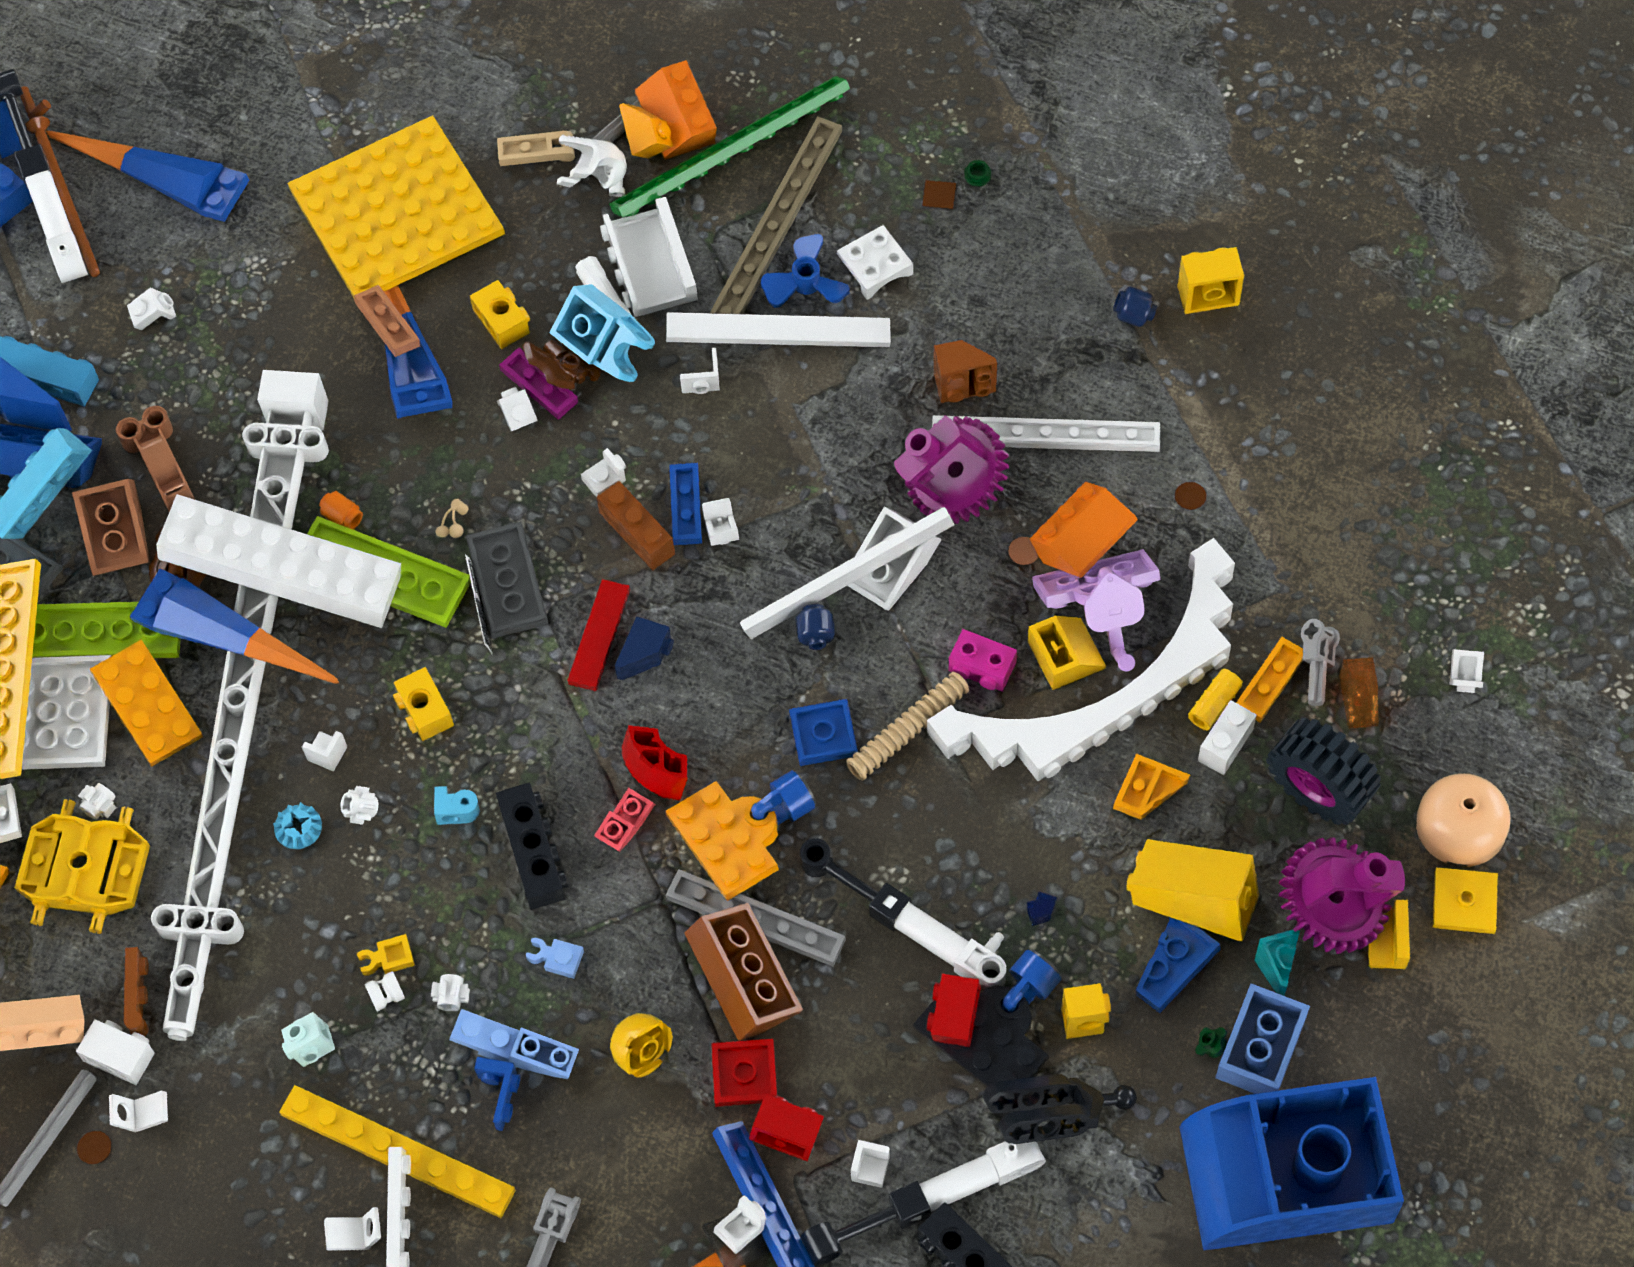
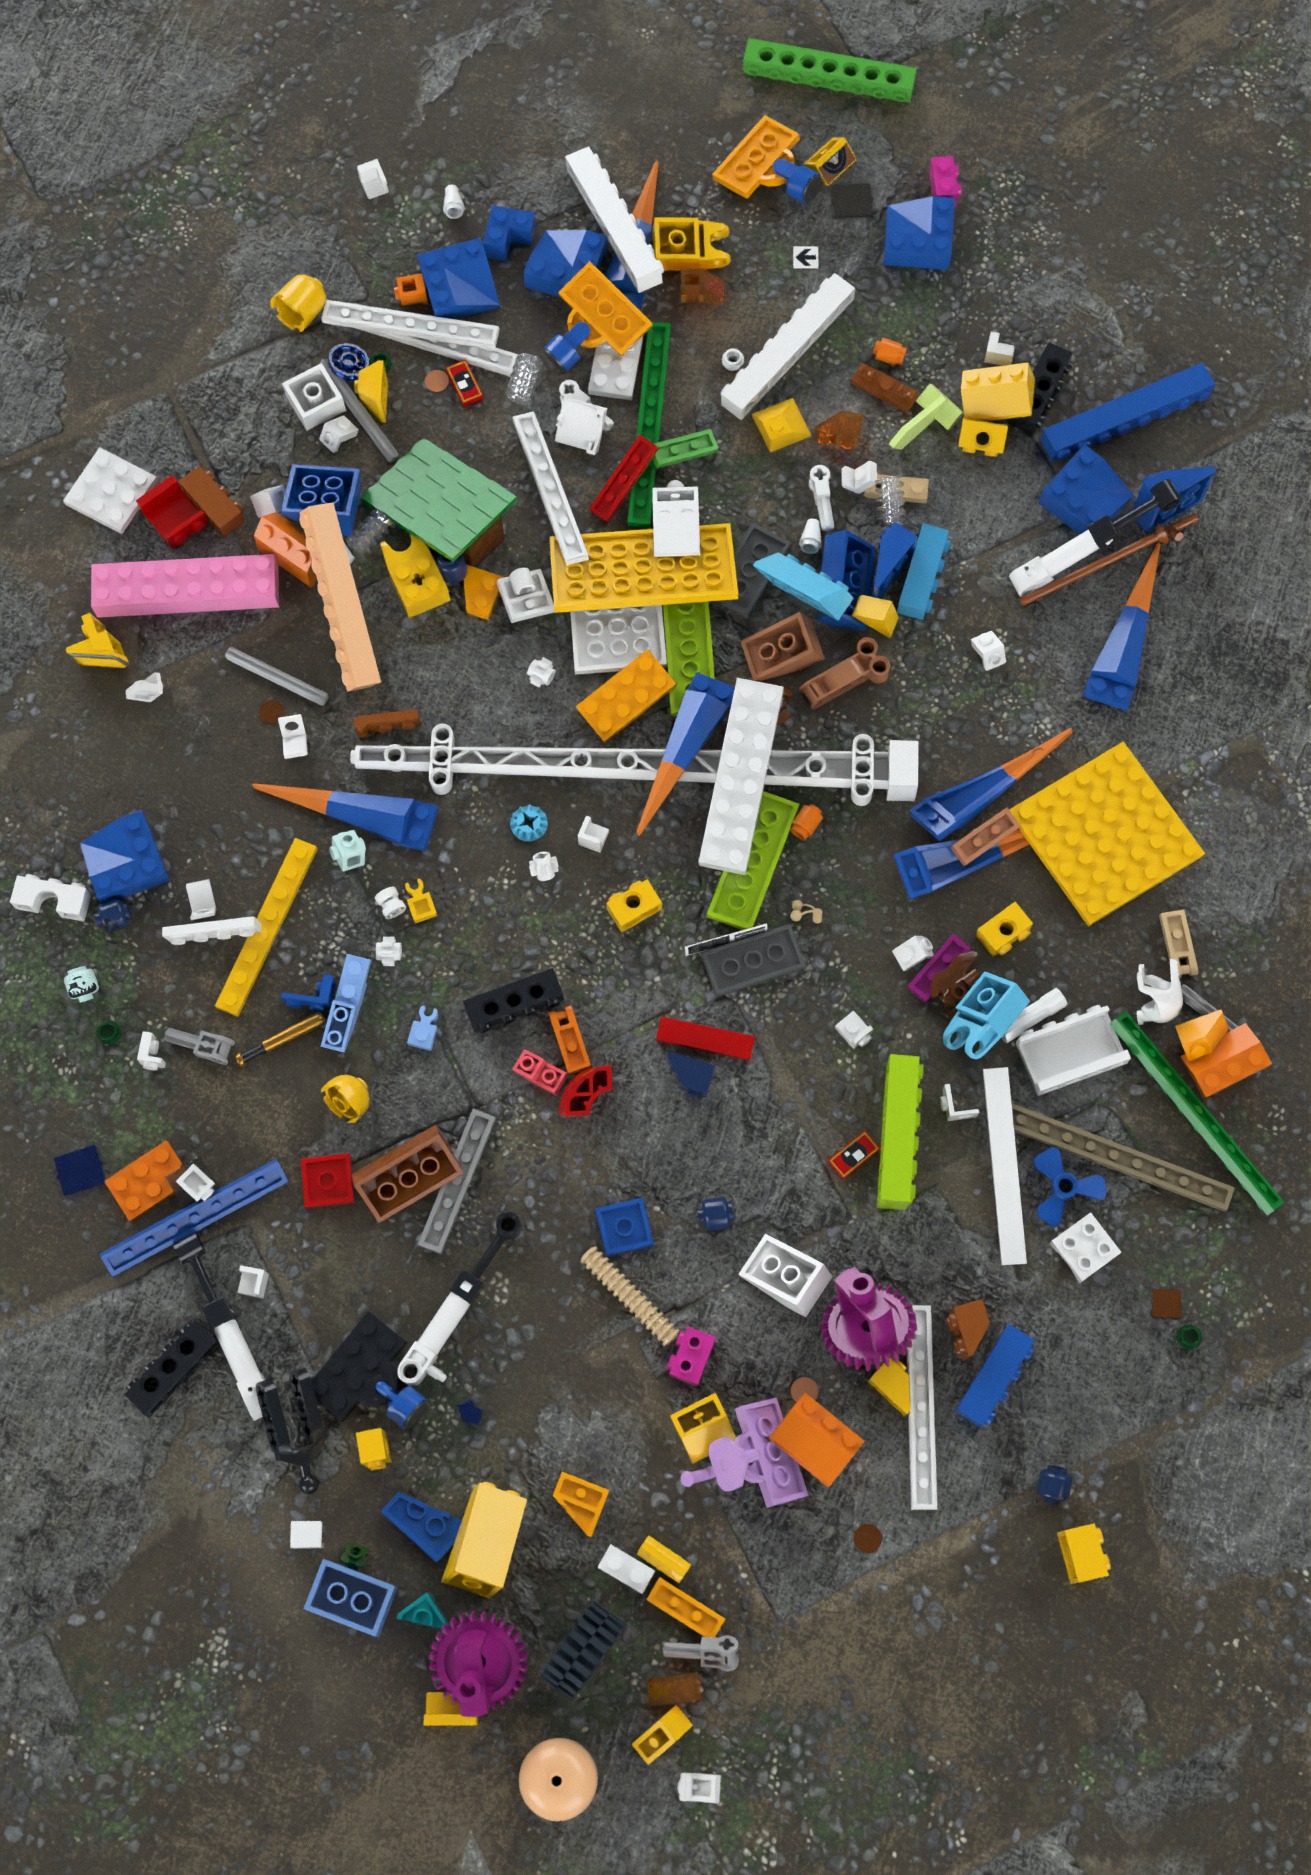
camera: 85 degrees right, 10 degrees up
yellow piece [15,799,150,934] -> none
white brick [76,1019,155,1085] -> none
medium azure leg [434,786,480,825] -> none
dark orange brick [597,481,675,571] -> none
light orange plate [665,770,816,901] -> none
blue plate [669,463,702,545] -> none
white bracket [702,498,739,546] -> none
white tile [740,507,954,639] -> none
red brick [749,1094,824,1162] -> none
white arch [927,538,1235,781] -> none
red brick [927,974,981,1047] -> none
blue brick [1179,1077,1404,1251] -> none
yellow plate [1433,867,1498,934] -> none
none -> pearl gold piece [234,1012,325,1067]
none -> blue plate [252,783,439,851]
none -> white panel [290,1521,324,1549]
none -> orange plate [548,1005,591,1075]
none -> yellow slope [632,1705,693,1765]
none -> tile [827,1130,881,1180]
none -> yellow slope [852,595,899,638]
none -> yellow slope [868,1358,910,1416]
none -> lime brick [876,1054,923,1210]
none -> blue plate [909,728,1072,841]
none -> blue brick [955,1324,1035,1428]

